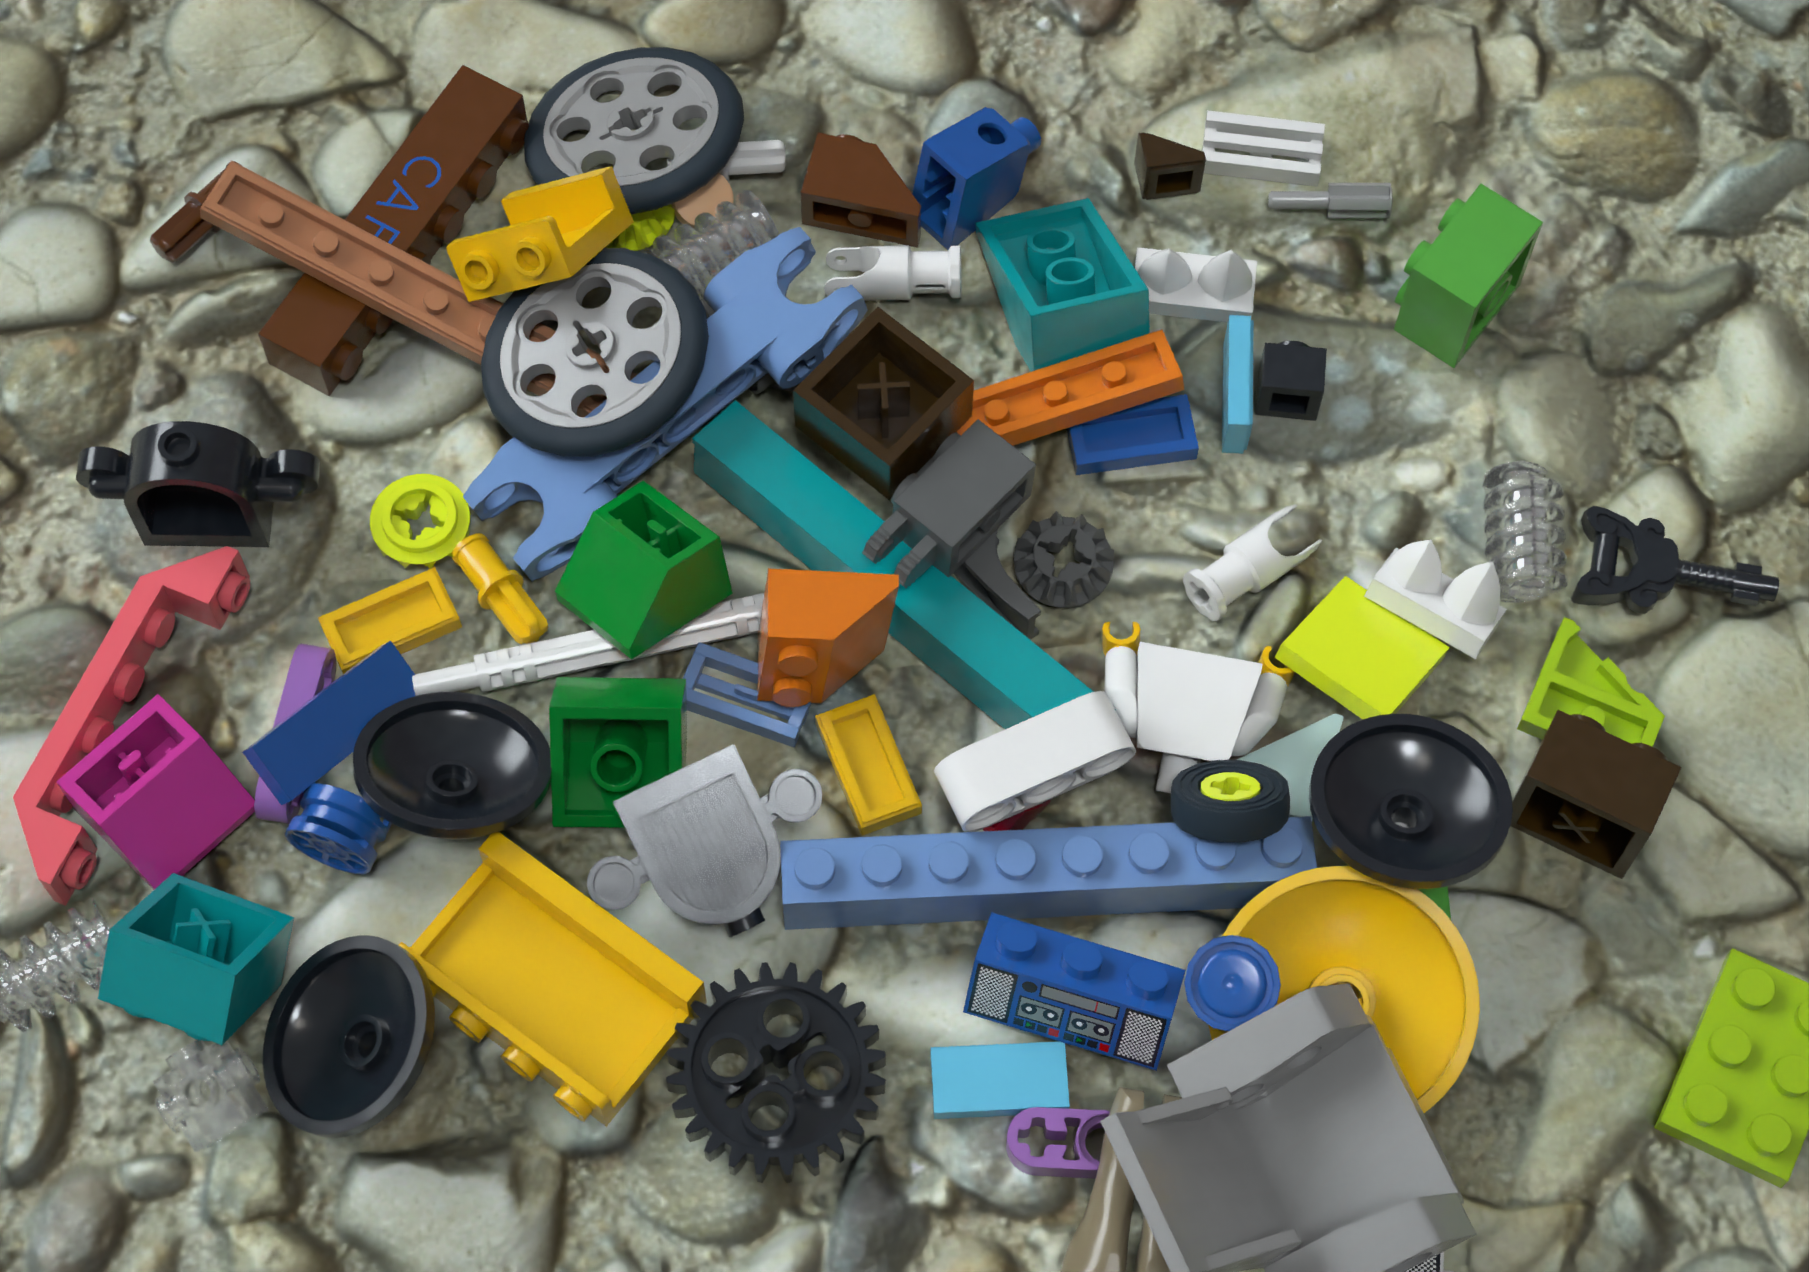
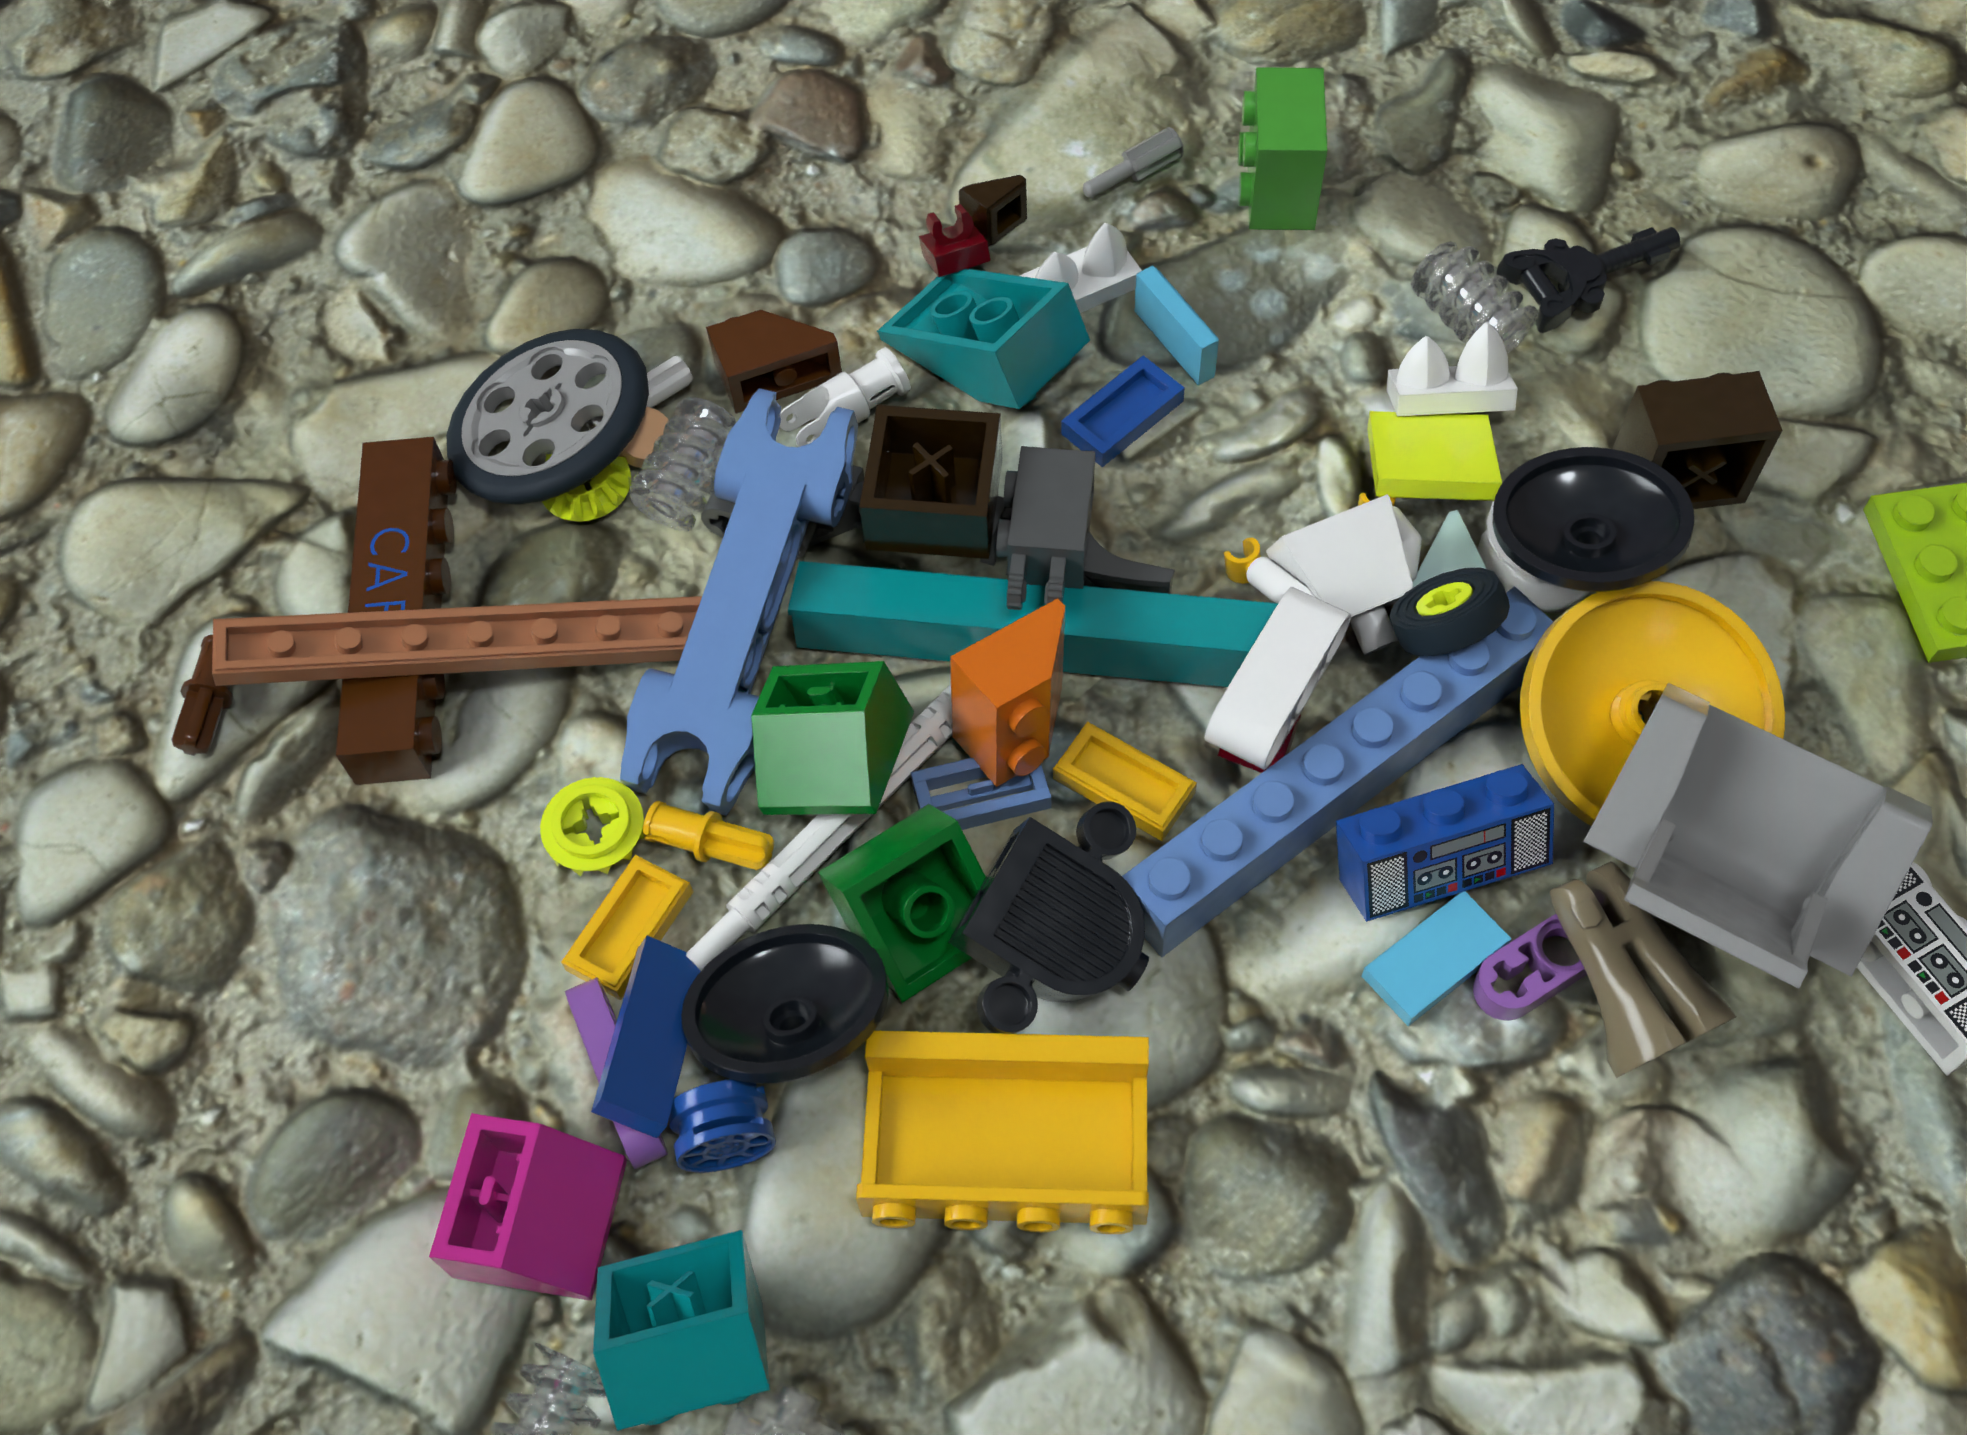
camera: 30 degrees left, 5 degrees down
coral slope [13,546,250,906] -> none
black piece [76,421,320,547] -> none
black dish [263,935,435,1138] -> none
yellow panel [446,166,634,302] -> none
light grey wedge [481,248,709,457] -> none
black gear [666,962,886,1183] -> none
blue torso [912,107,1041,250] -> none
orange plate [957,329,1184,446] -> none
dark grey gear [1013,511,1114,608] -> none
white piece [1183,504,1322,621] -> none
blue wheel [1184,935,1281,1031] -> none
white tile [1202,110,1325,187] -> none
black plate [1255,341,1327,421] -> none
lime wing [1517,617,1665,747] -> none
none -> dark red tile [919,204,991,277]

